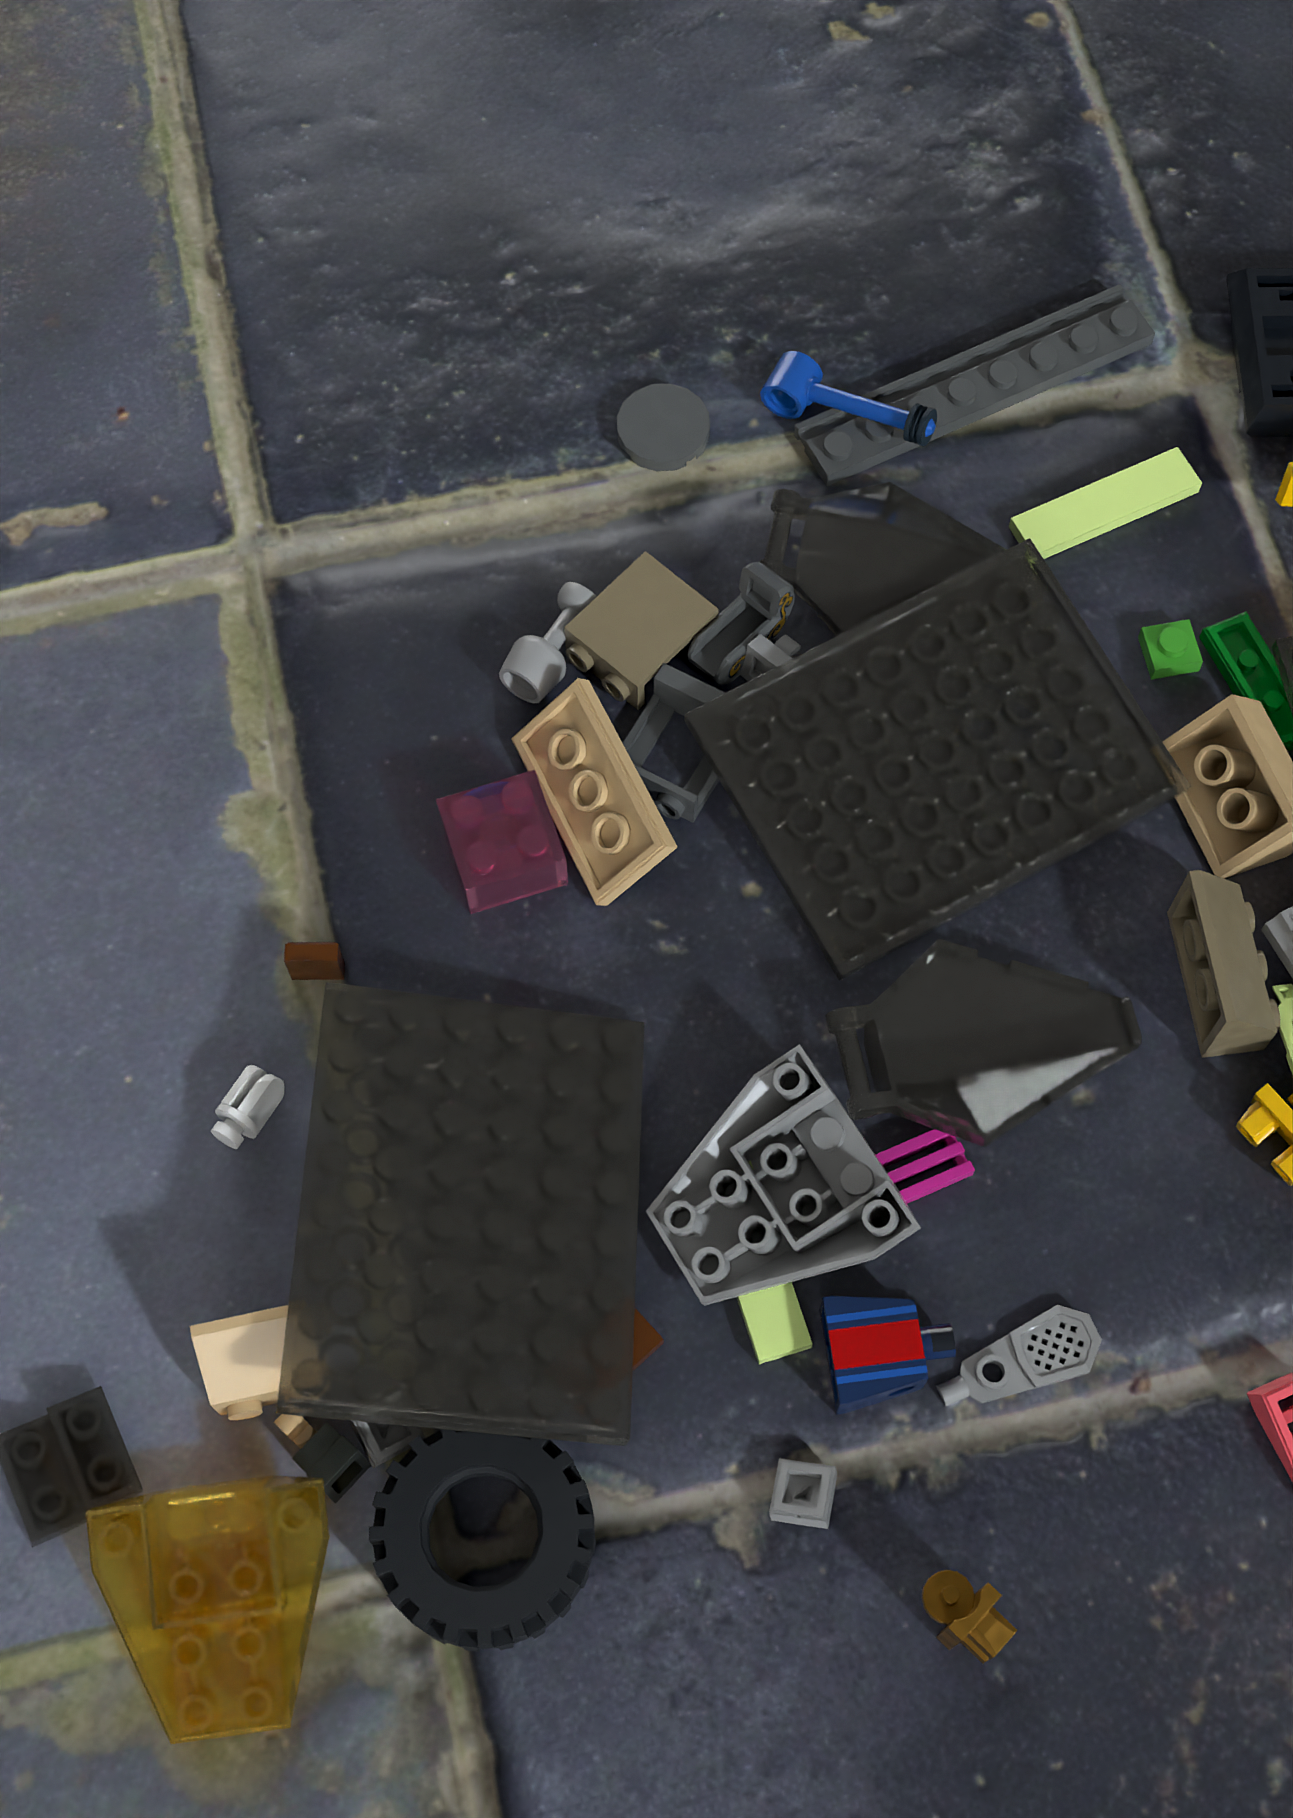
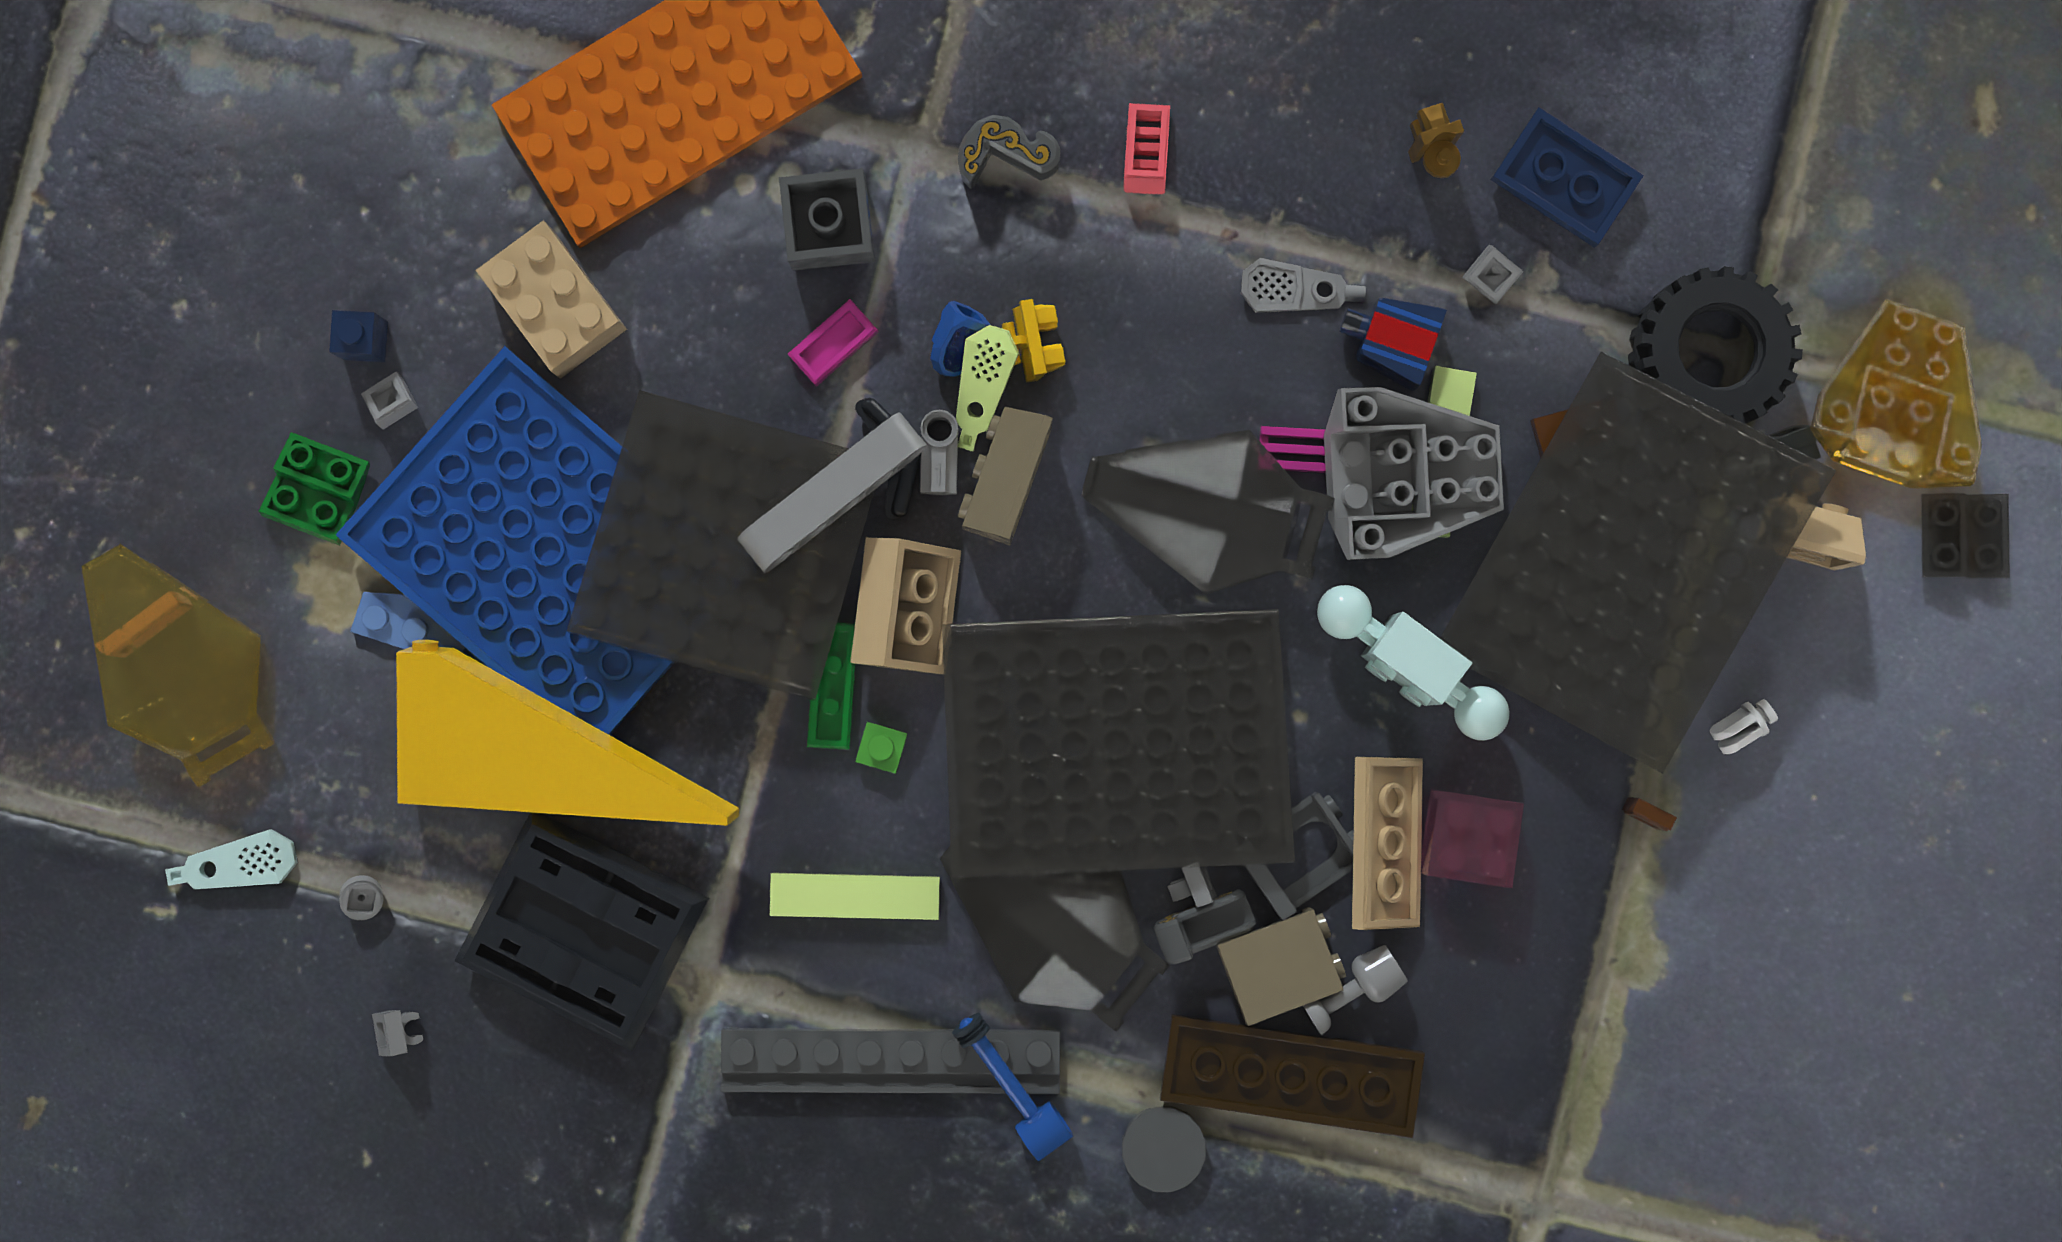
camera: 155 degrees left, 20 degrees up
none -> dark brown plate [1160,1014,1425,1138]
none -> light aqua brick [1317,585,1509,741]
none -> dark blue plate [1490,108,1644,248]

